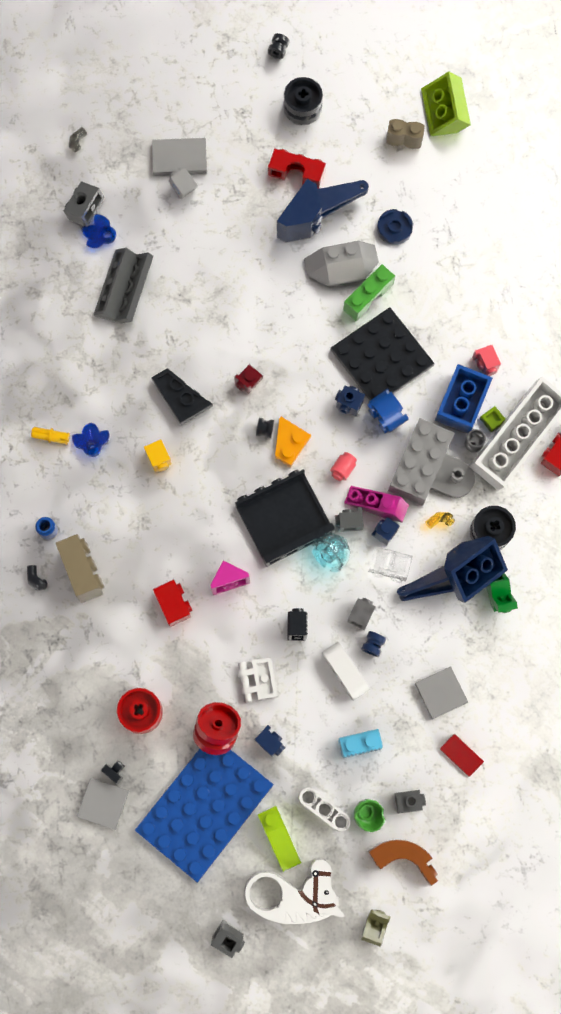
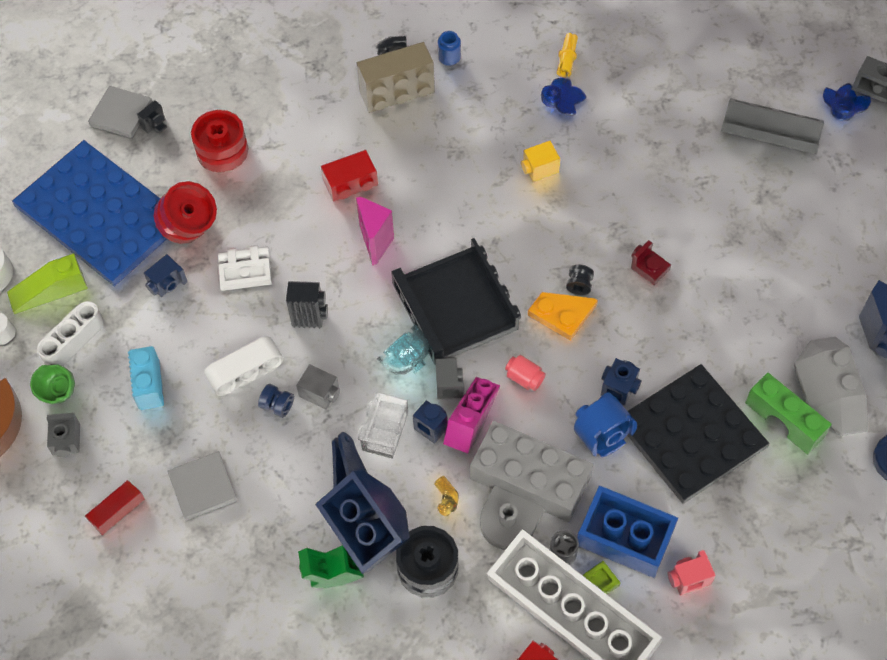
camera: 95 degrees right, 15 degrees down
black wing [151,368,213,425] -> none

